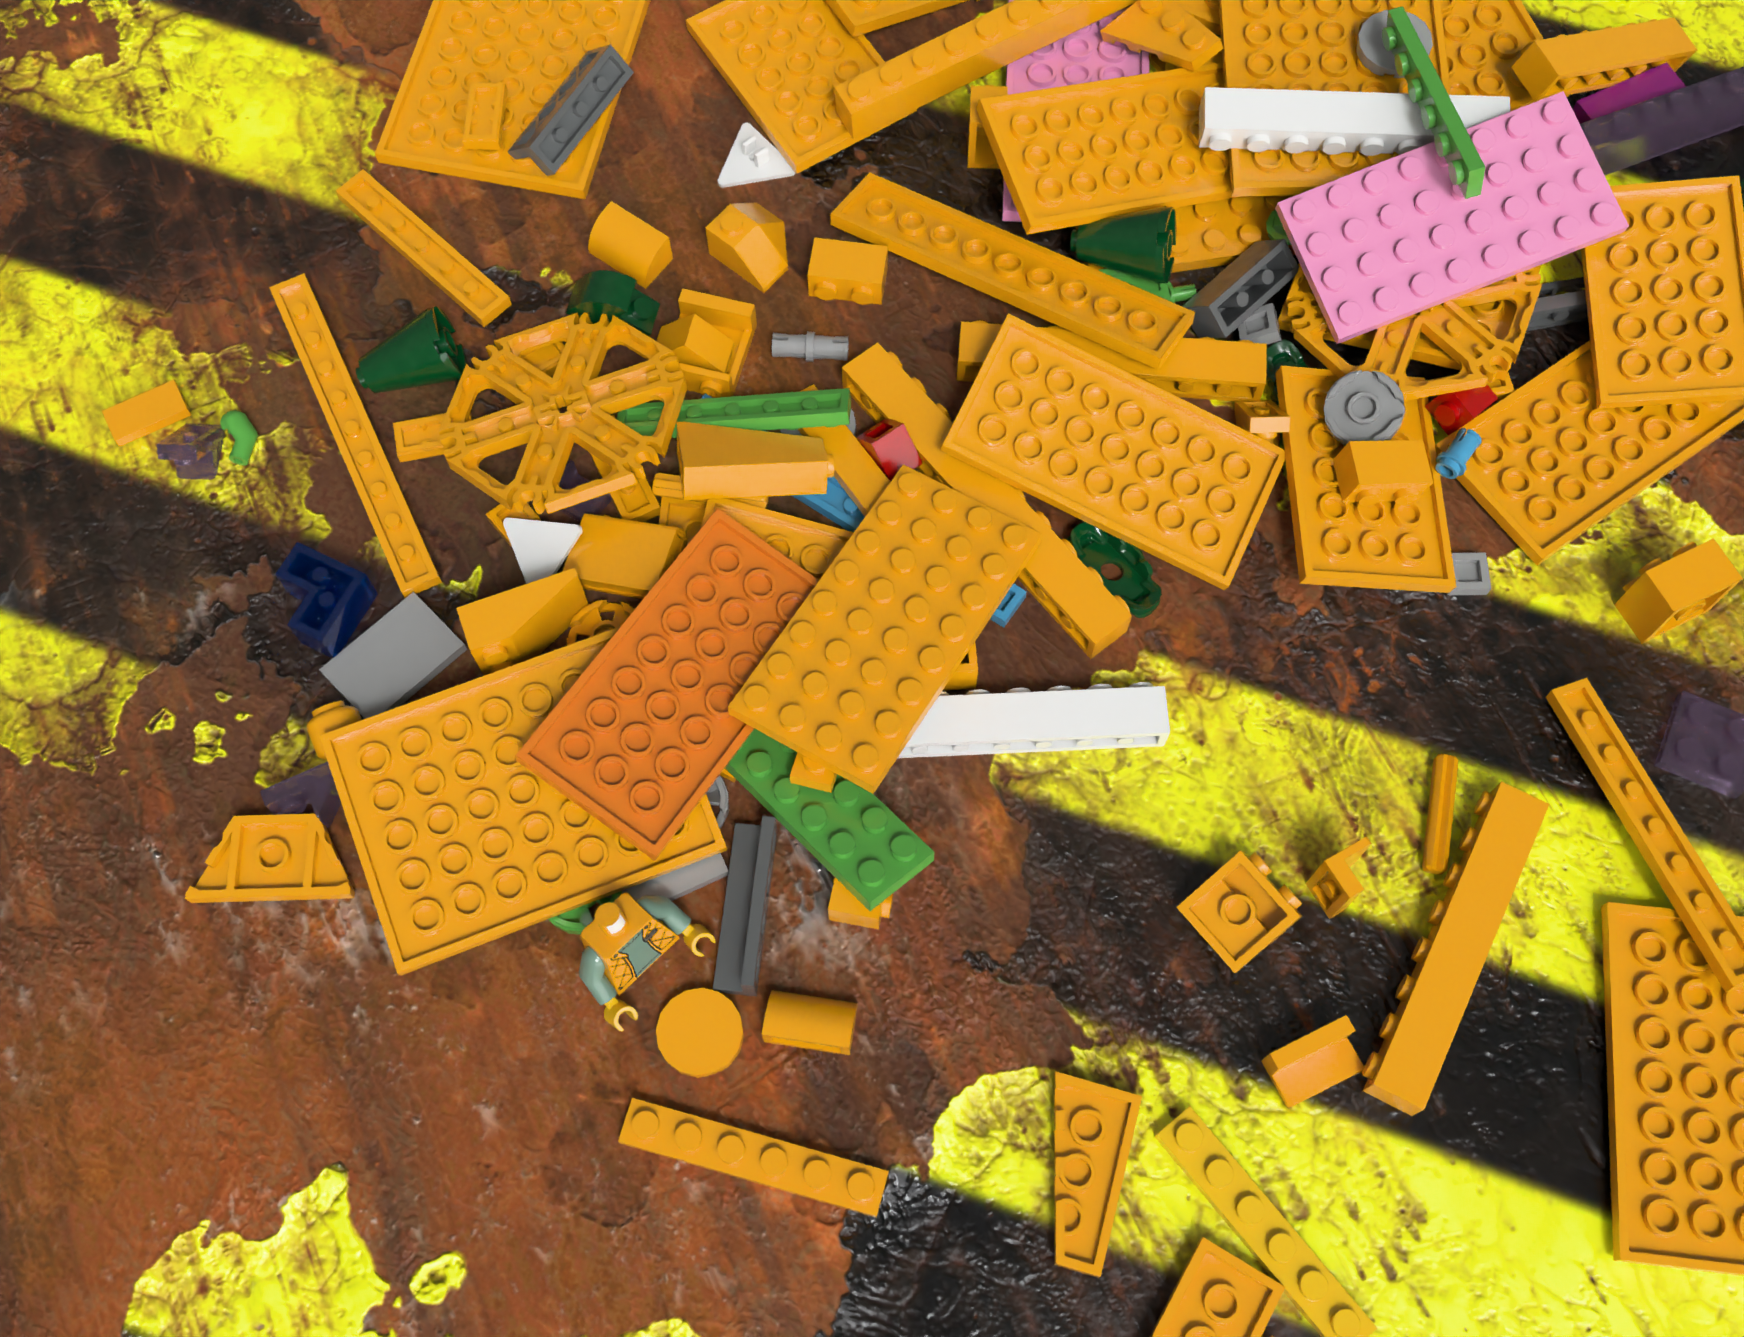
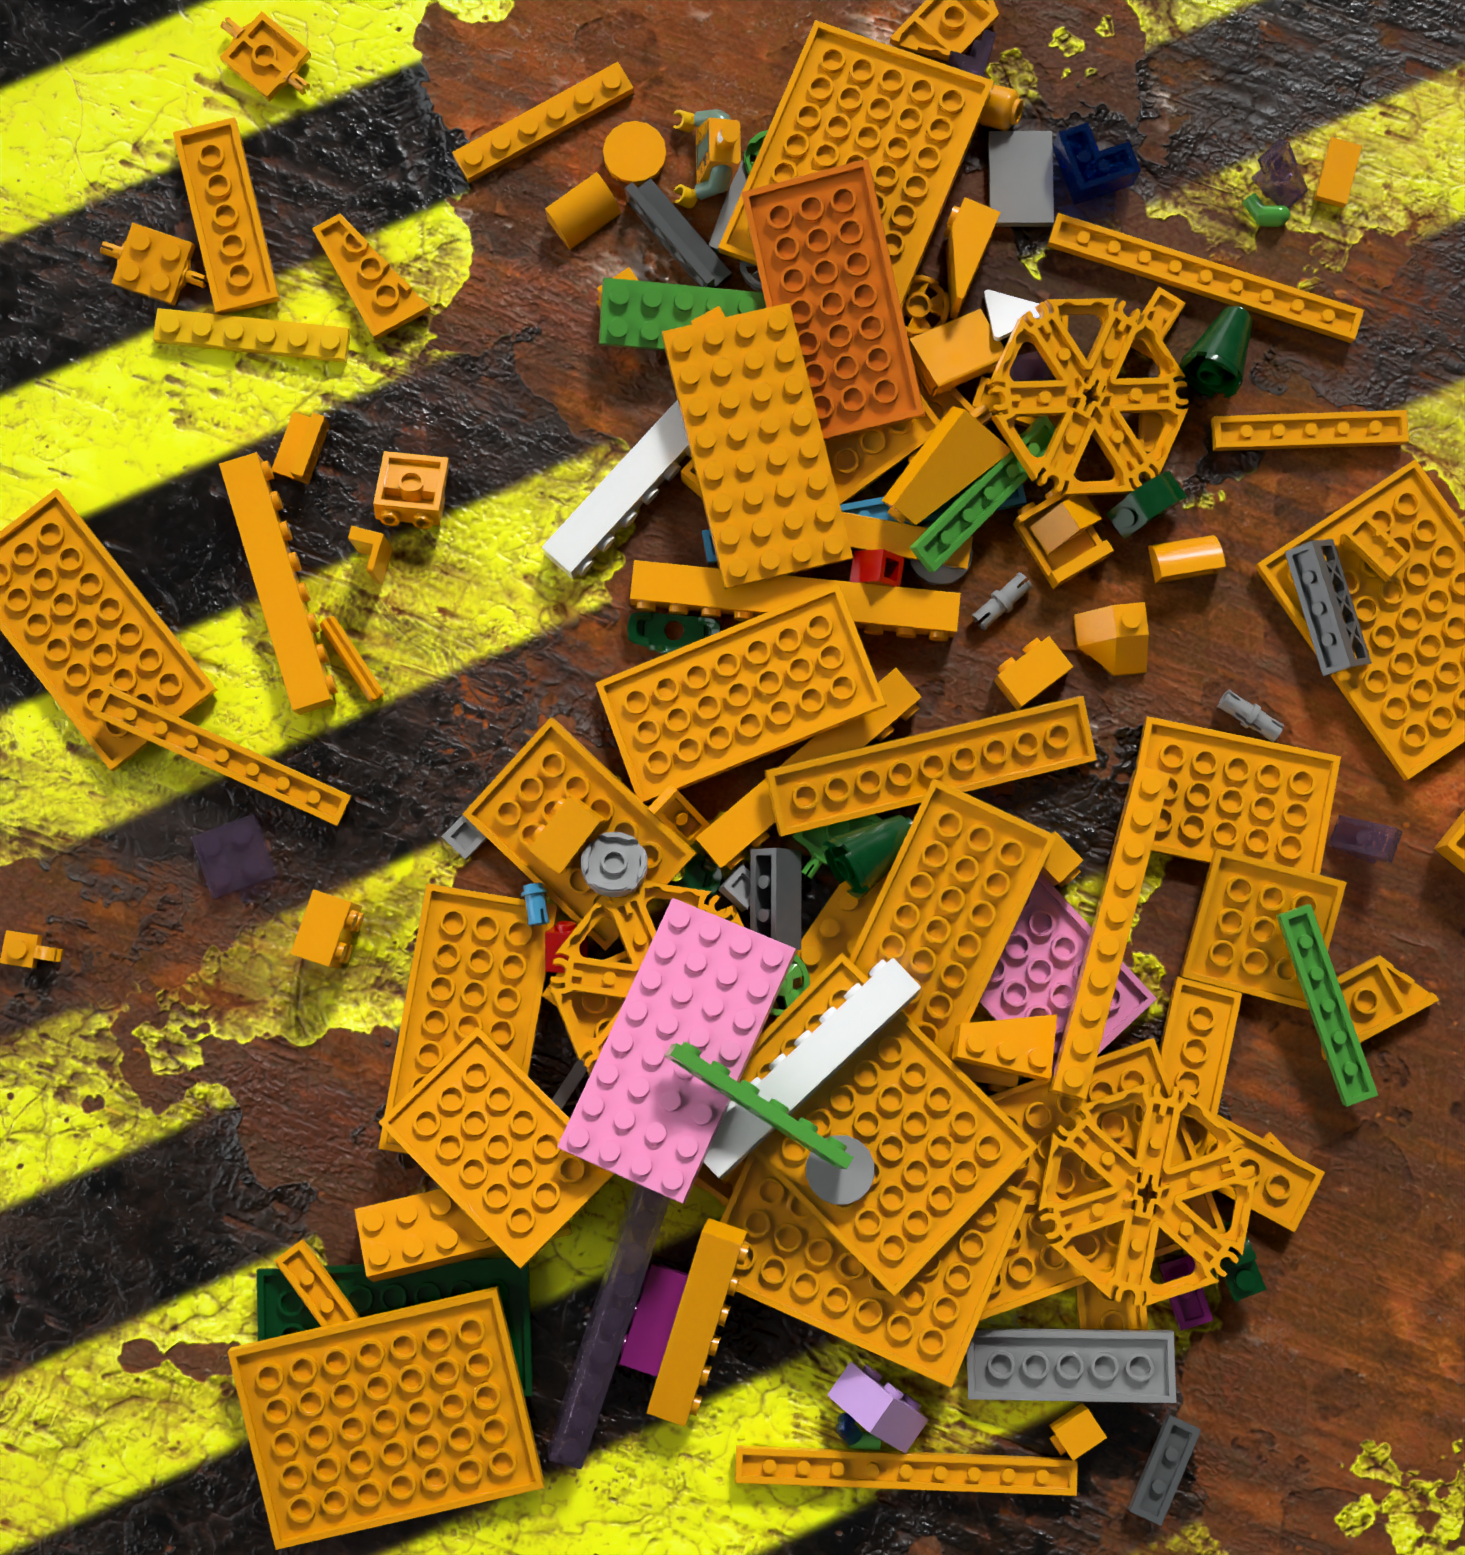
camera: 130 degrees right, 15 degrees up
white piece [718,123,796,188] -> none
none -> light grey pin [1217,689,1285,742]

